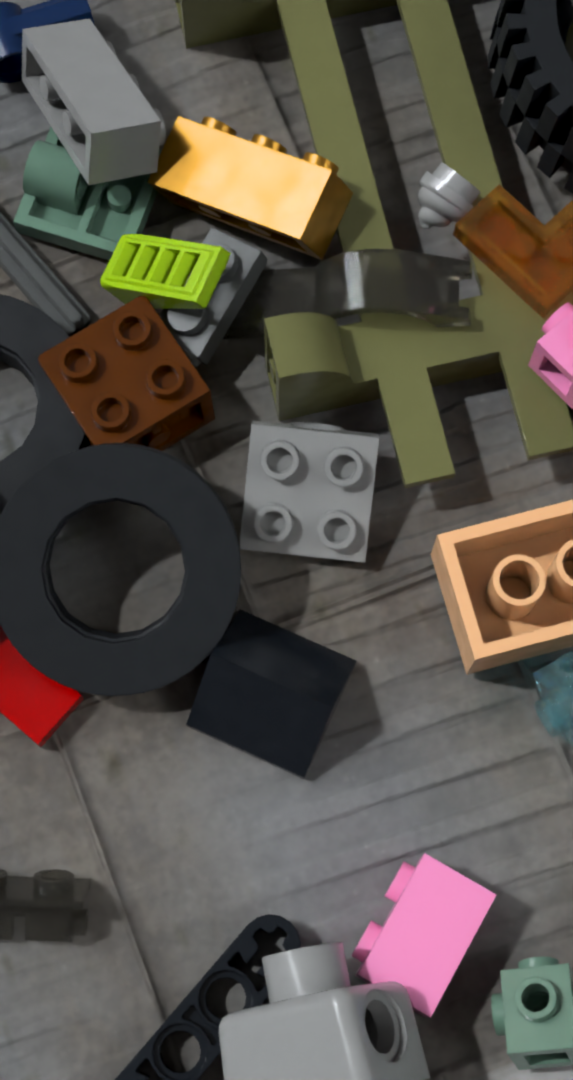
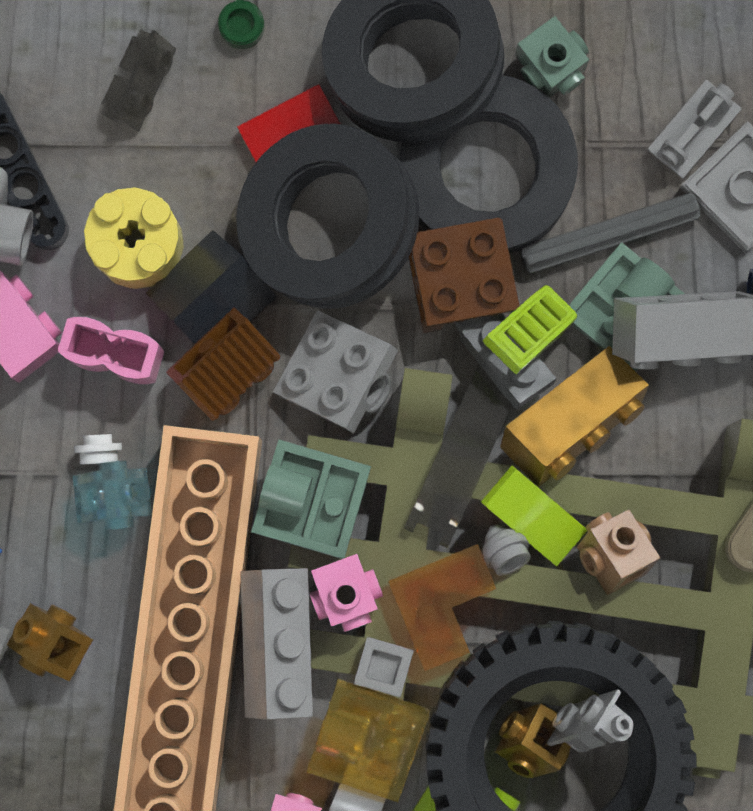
camera: 115 degrees right, 10 degrees up
none -> bright pink brick [58,317,164,384]
none -> white plate [74,434,122,464]
none -> light yellow brick [84,187,184,289]
none -> reddish brown brick [166,308,281,421]
none -> sand green plate [251,439,371,559]
none -> lime slope [481,465,587,566]
none -> medium nougat brick [577,510,661,595]

